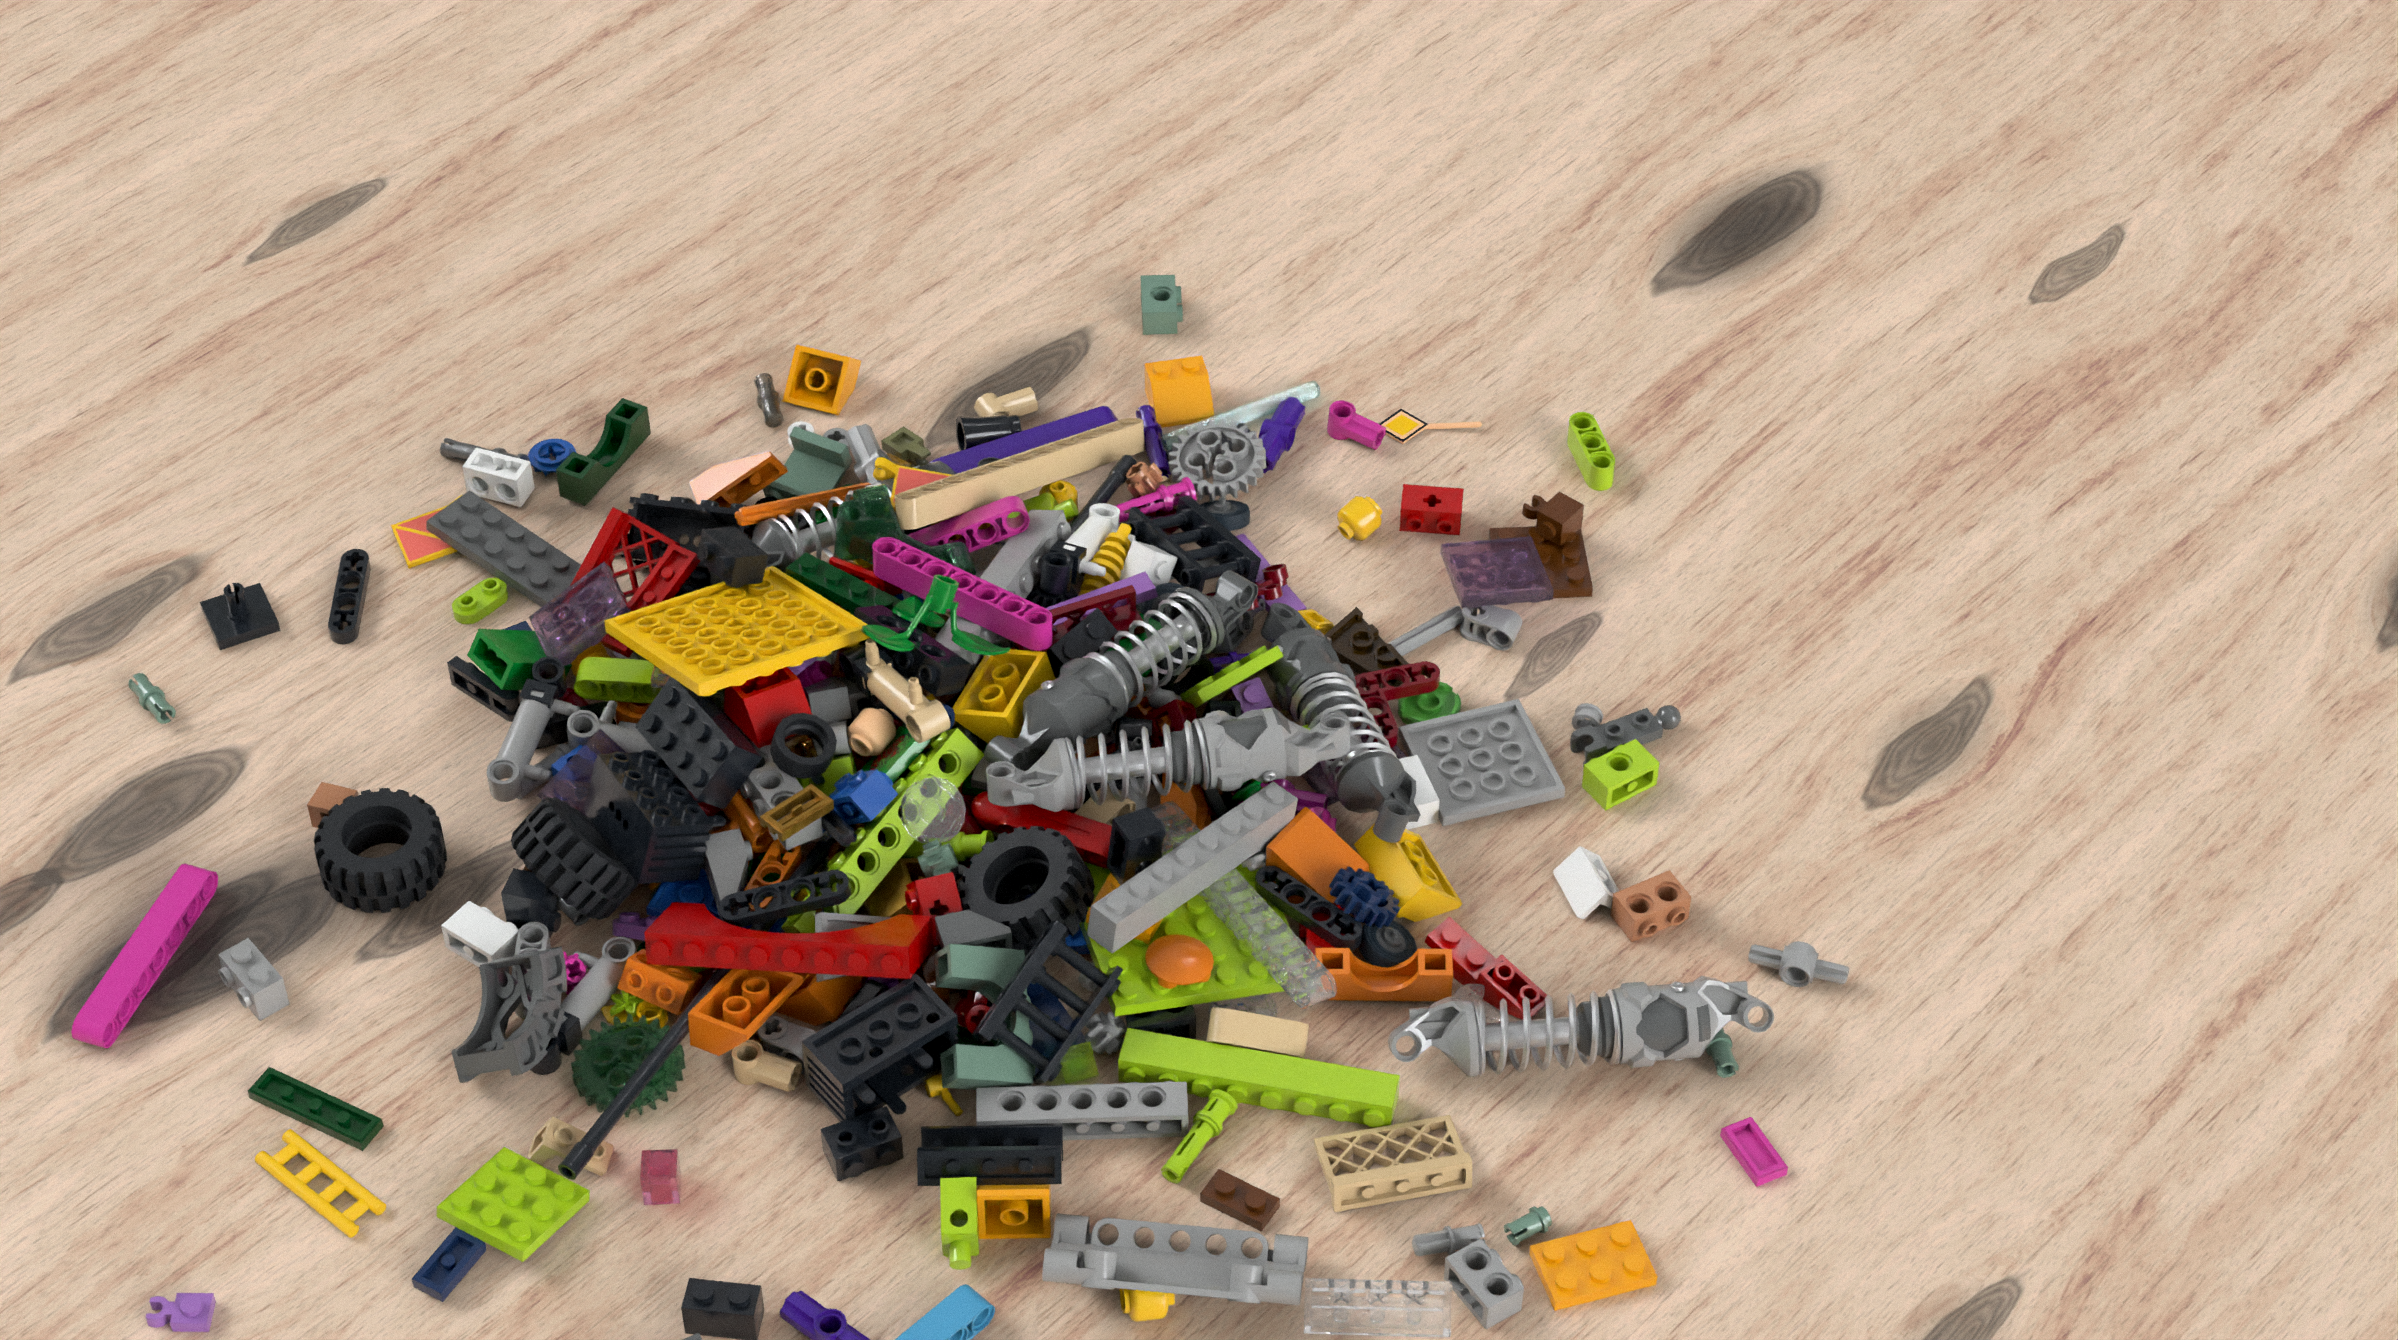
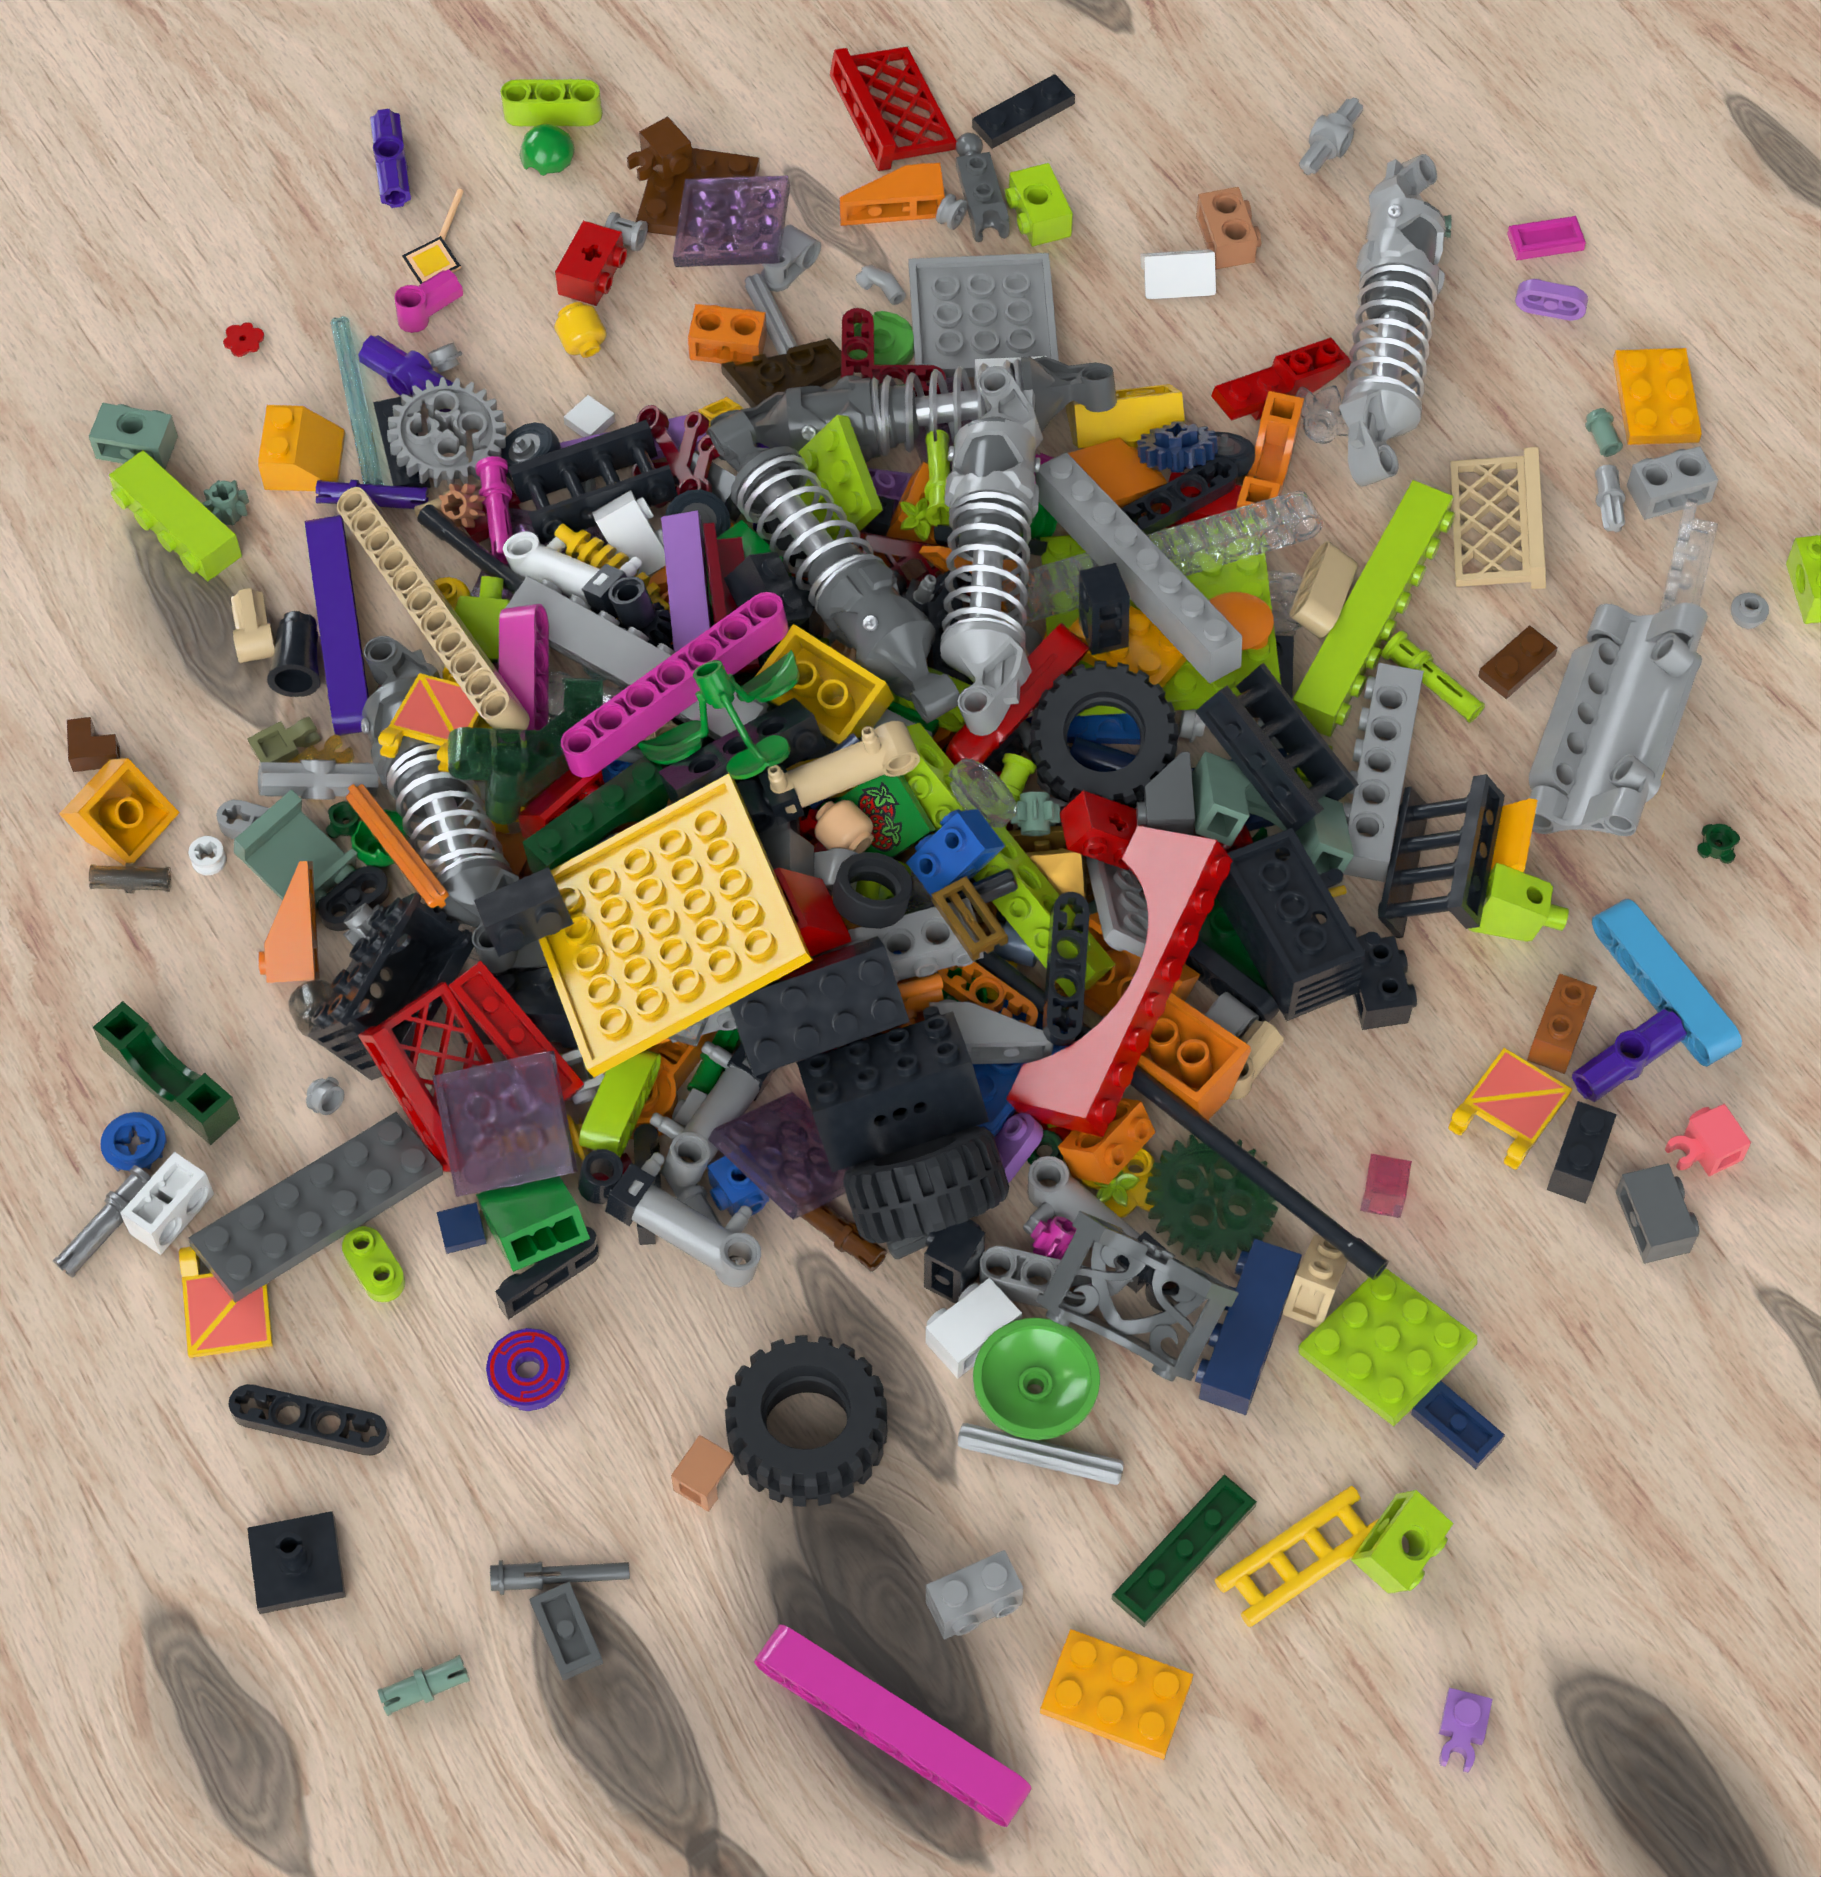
camera: 75 degrees left, 15 degrees up
none -> reddish brown piece [67,717,121,772]
none -> lime brick [109,450,242,582]
none -> sand green gear [202,480,249,526]
none -> red plant [223,322,264,357]
none -> dark purple piece [370,109,411,208]
none -> light grey plate [428,342,462,372]
none -> dark purple tile [486,1328,571,1411]
none -> dark grey pin [490,1560,630,1595]
none -> green hair [519,124,574,176]
none -> dark grey plate [529,1581,603,1681]
none -> white tile [564,395,615,437]
none -> light grey bush [605,212,648,251]
none -> orange brick [688,304,767,365]
none -> red fence [829,47,957,171]
none -> orange slope [839,162,945,226]
none -> light grey arm [856,265,906,305]
none -> light grey axle [958,1423,1124,1485]
none -> black plate [972,74,1075,149]
none -> bright green dish [973,1318,1100,1440]
none -> light orange plate [1040,1629,1194,1760]
none -> dark blue brick [1195,1238,1302,1415]
none -> lime brick [1351,1490,1454,1594]
none -> flag [1448,1048,1573,1170]
none -> medium lavender plate [1515,279,1588,321]
none -> dark orange brick [1527,973,1597,1074]

